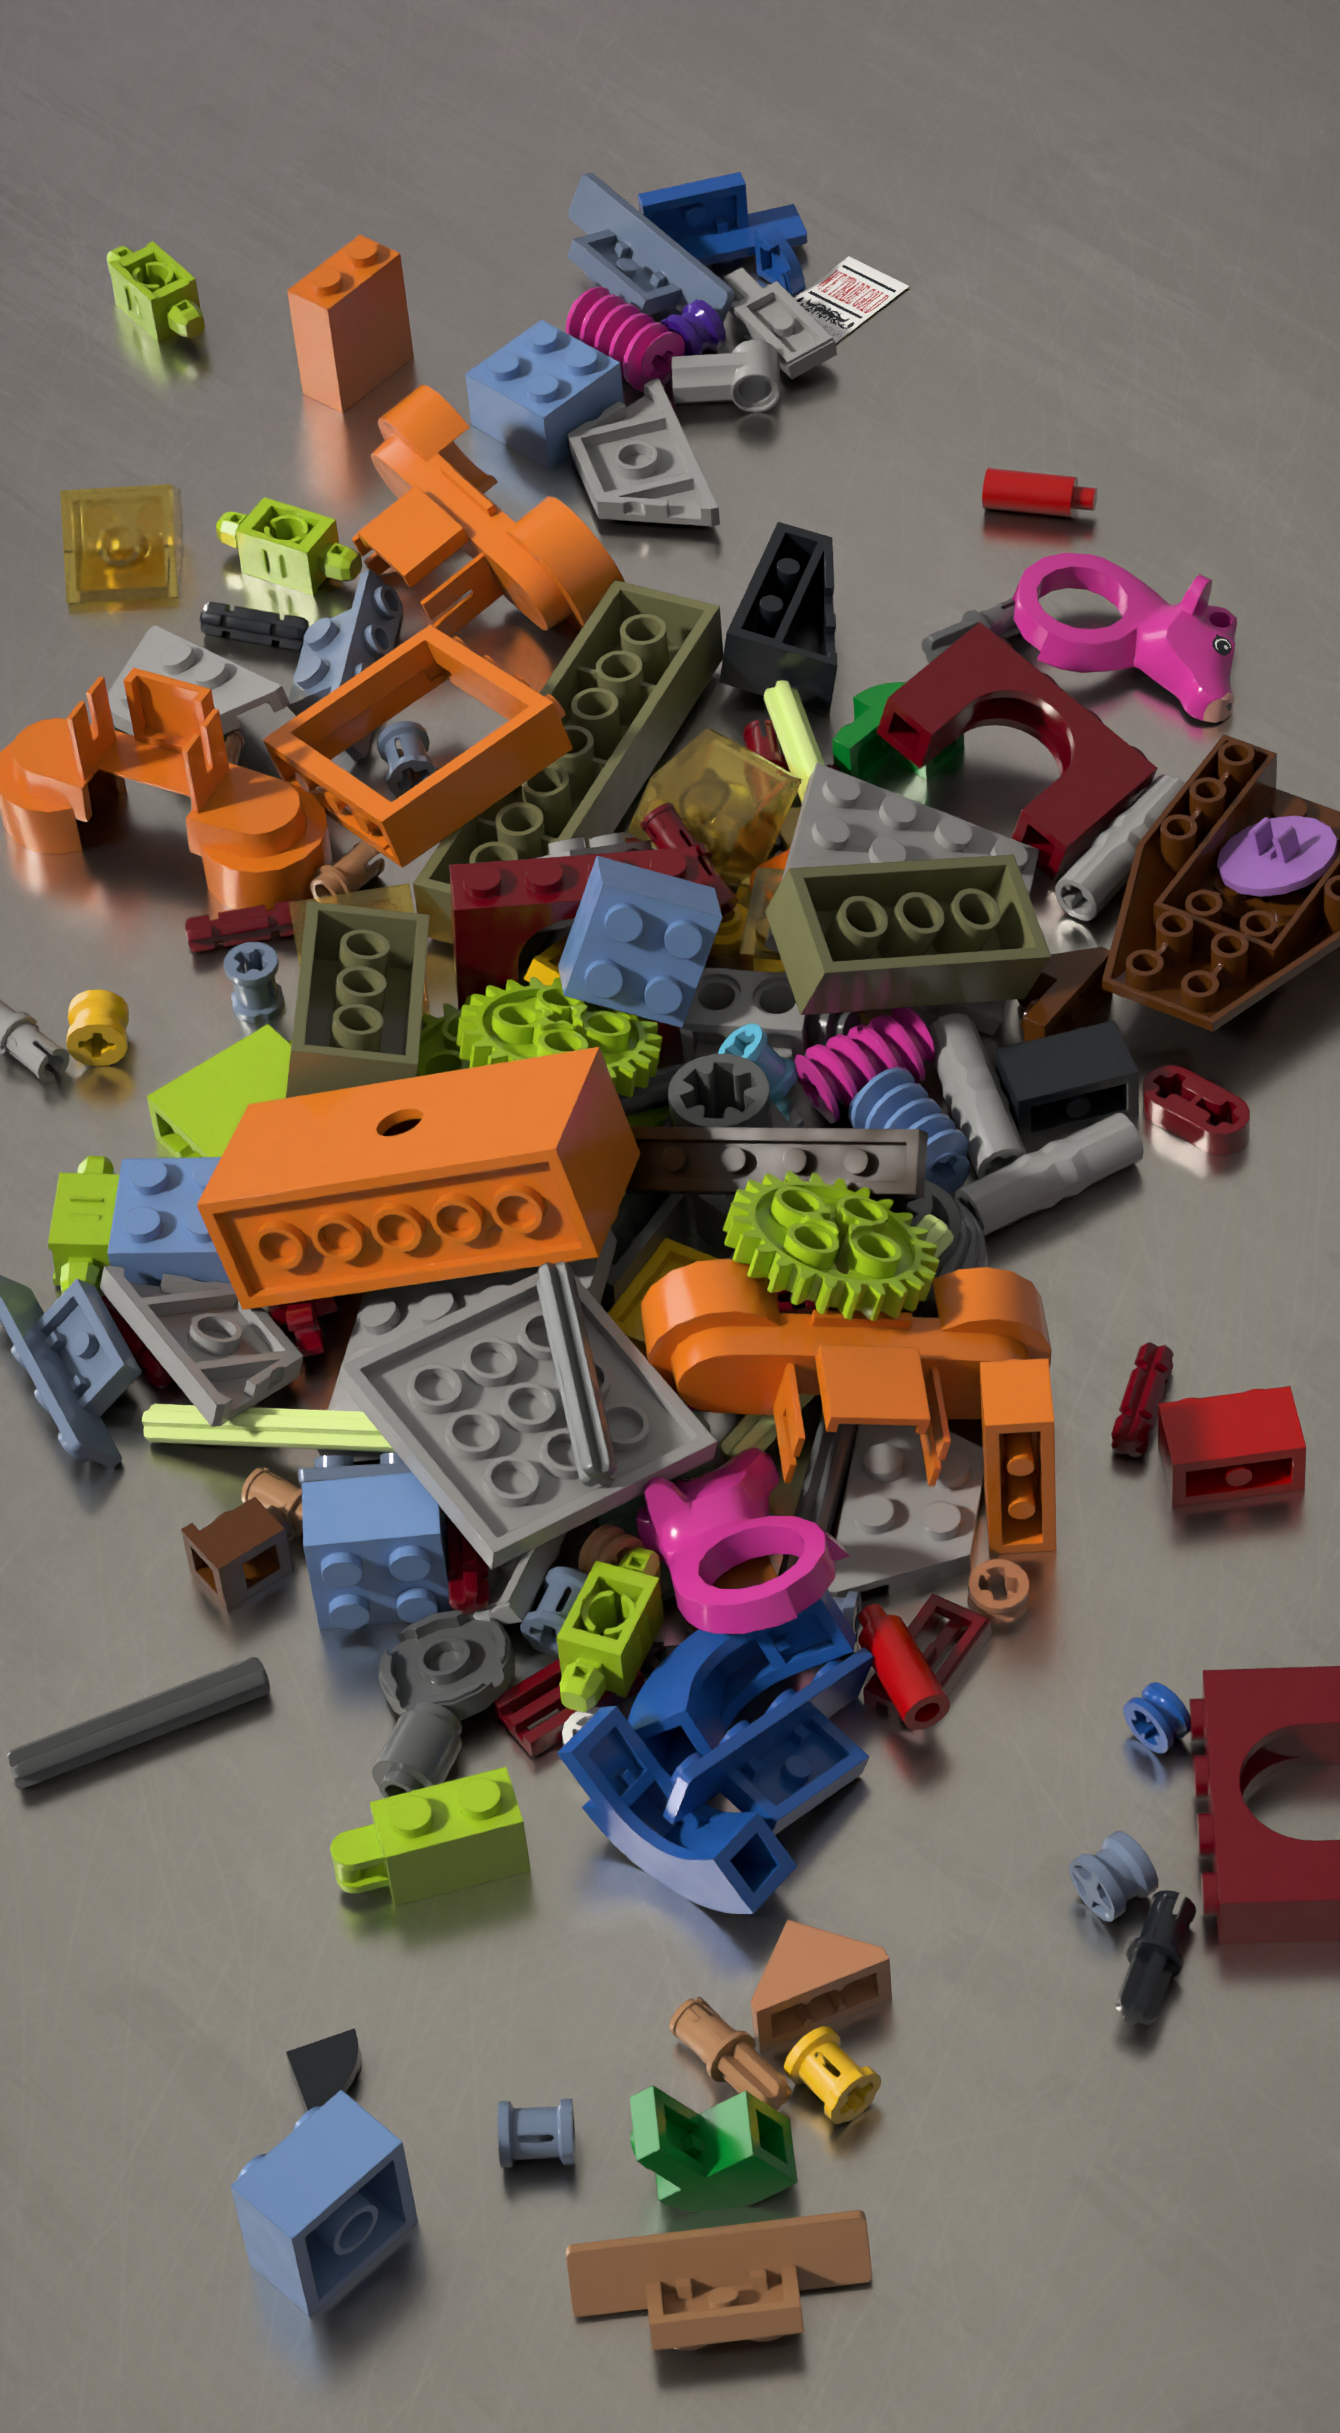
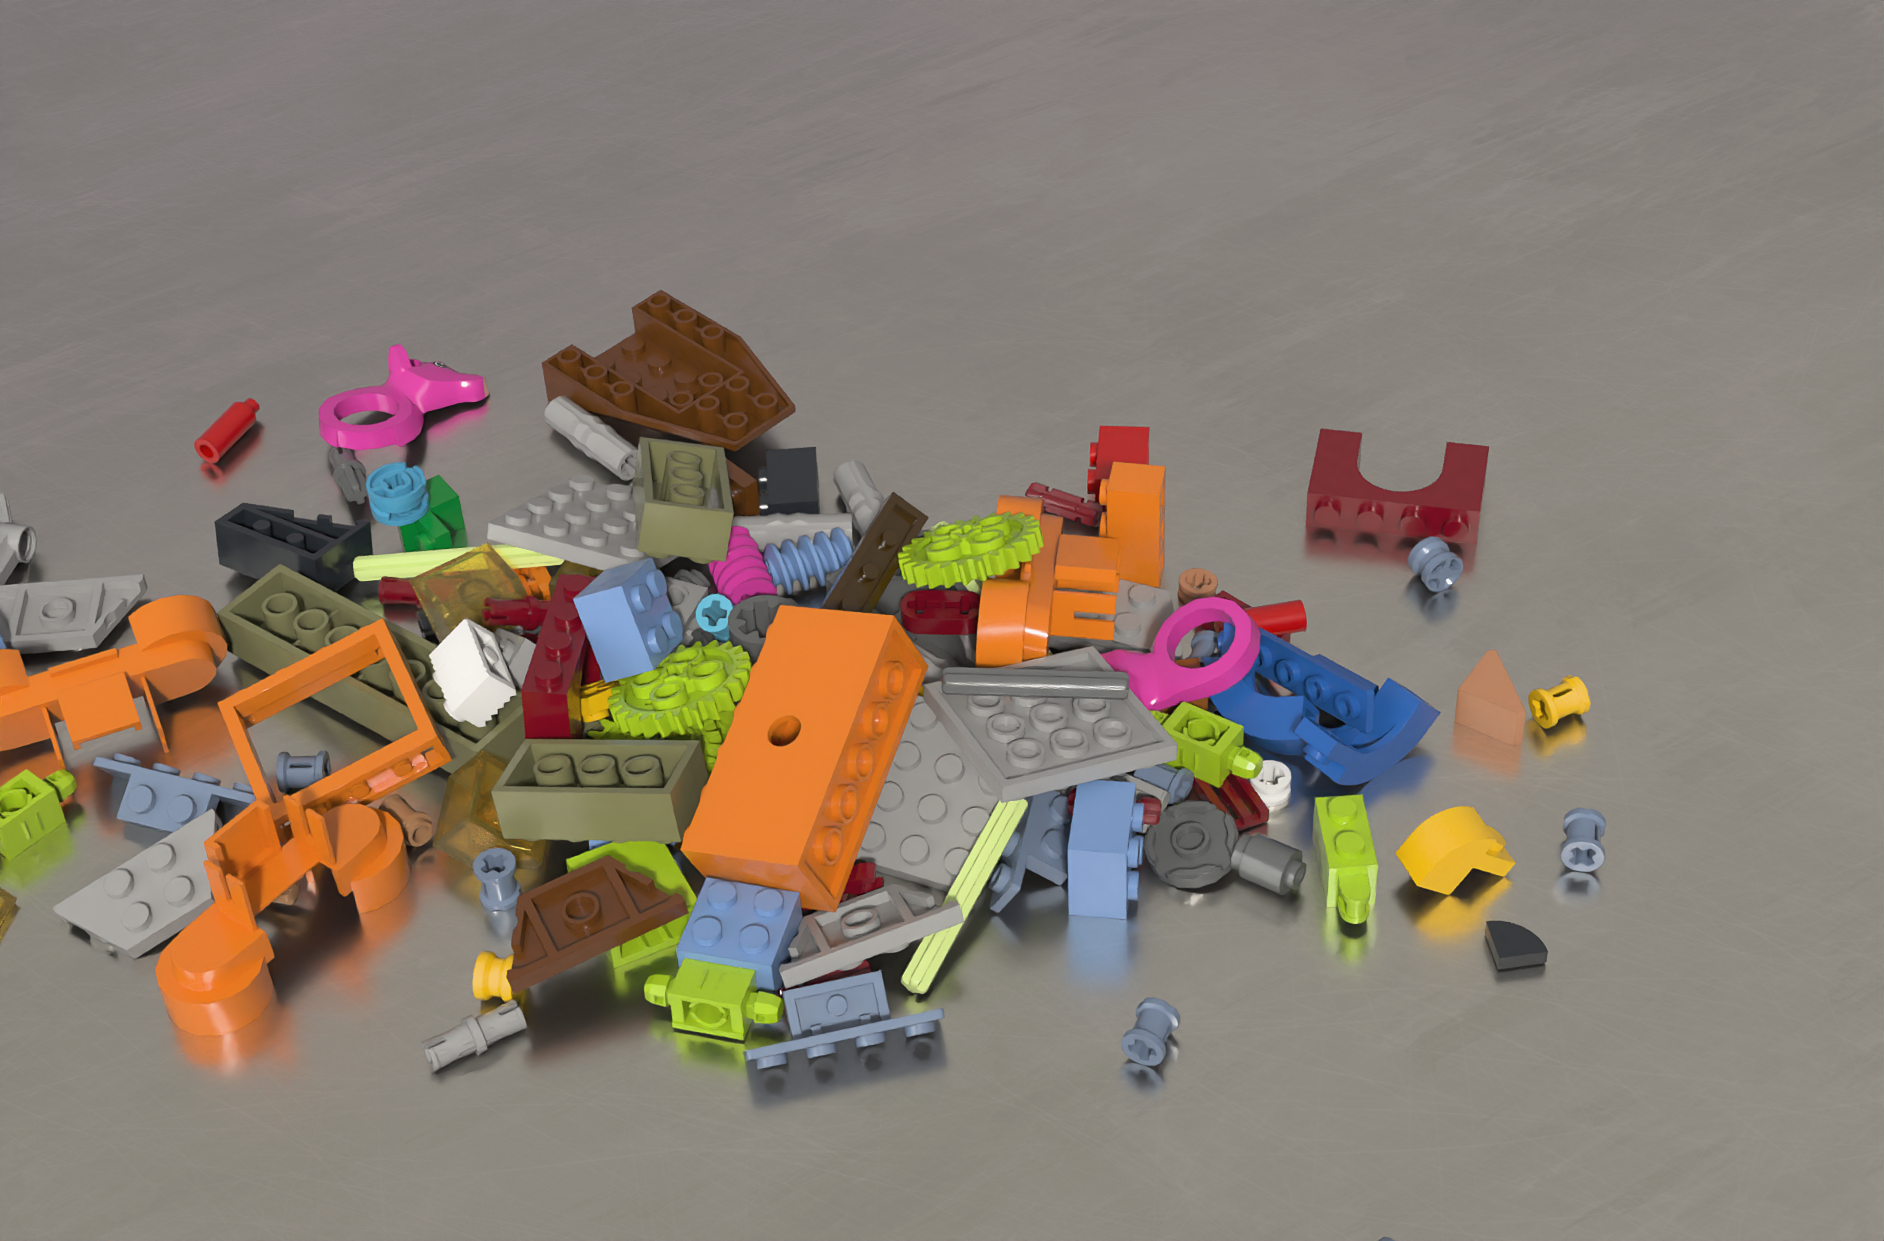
camera: 80 degrees left, 5 degrees down
dark grey axle [7,1657,270,1788] -> none
reddish brown brick [181,1497,293,1611] -> none
dark red axle [185,899,304,953] -> none
black axle [200,601,309,651] -> none
medium blue brick [230,2090,418,2318] -> none
medium nougat pin [241,1467,303,1538] -> none
medium nougat bracket [566,2210,872,2351] -> none
green brick [630,2085,798,2212] -> none
medium nougat axle [669,1997,792,2111] -> none
dark red arch [876,622,1158,881] -> none
black axle [1115,1890,1196,2025] -> none
blue bush [1123,1682,1191,1753] -> none
dark red beam [1143,1065,1250,1156] -> none
medium lavender piece [1217,816,1339,897] -> none
none -> dark azure wheel [365,462,430,526]
none -> white brick [429,618,516,727]
none -> reddish brown wing [506,855,689,994]
none -> sand blue bush [1121,998,1180,1066]
none -> yellow brick [1395,806,1516,895]

